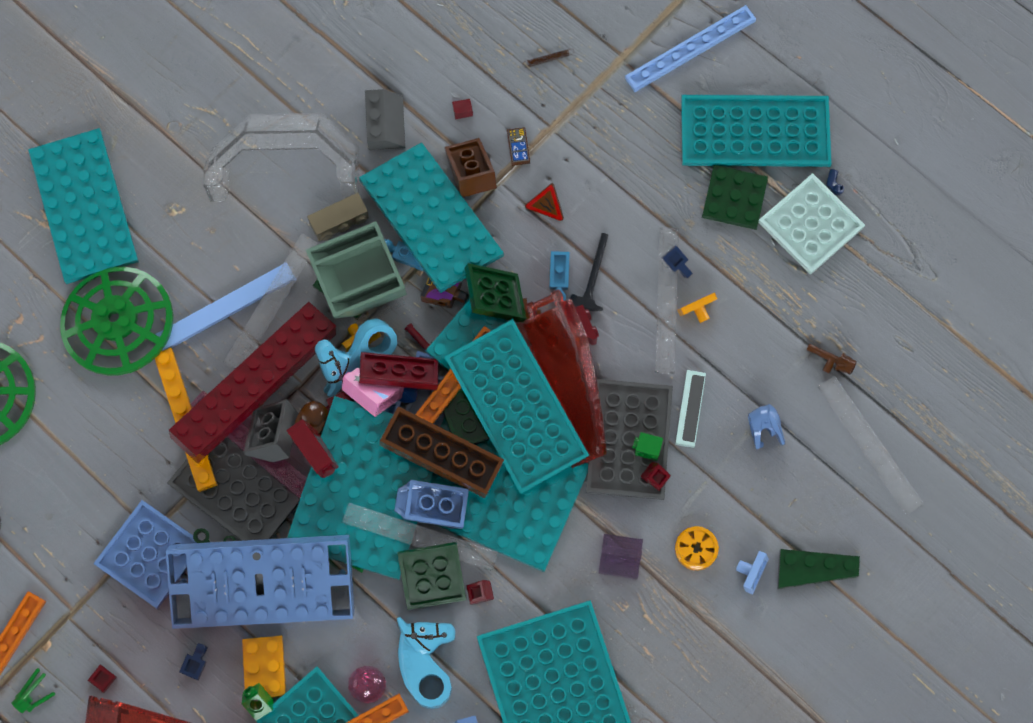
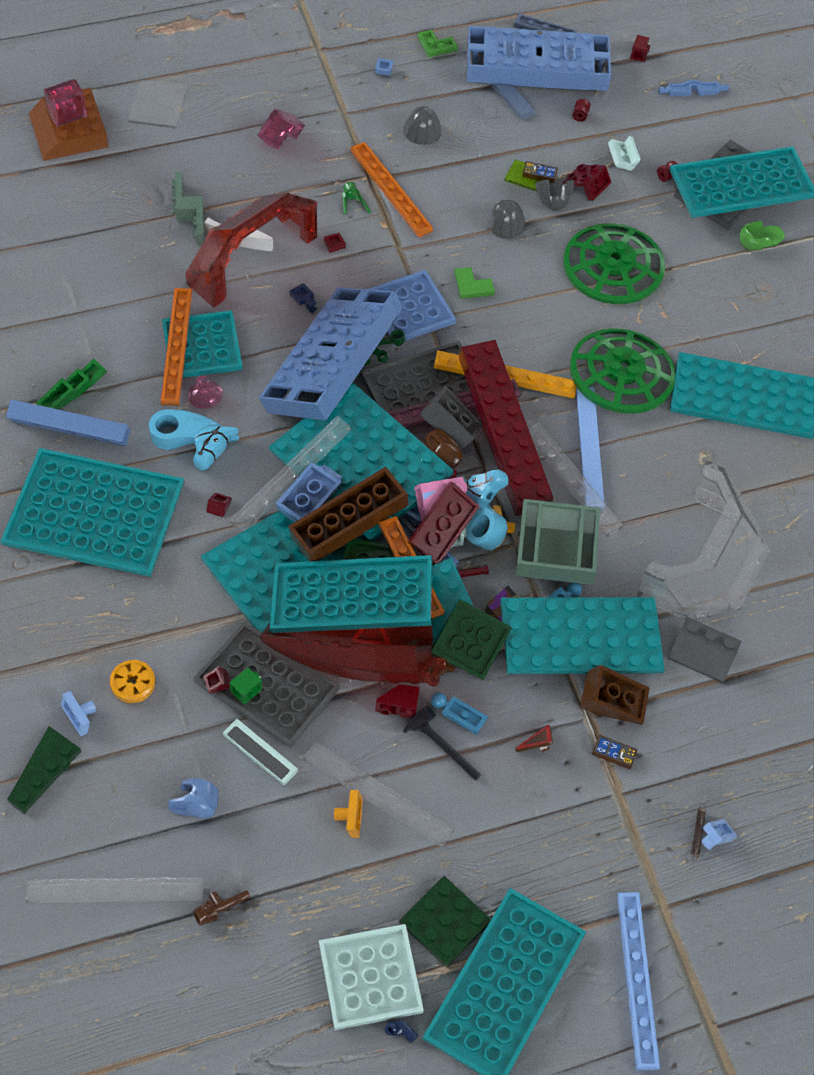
camera: 115 degrees right, 15 degrees down
green brick [241,683,273,721] -> none
light orange plate [242,635,286,698] -> none
dark red slope [286,419,339,478] -> none
dark tan brick [307,193,369,241] -> none
dark green plate [397,542,466,610] -> none
dark red slope [452,99,473,119] -> none
clear purple bracket [598,534,643,579] -> none
dark blue plate [661,245,693,278] -> none
none -> bright green tile [454,267,495,299]
none -> light blue tile [702,819,737,850]

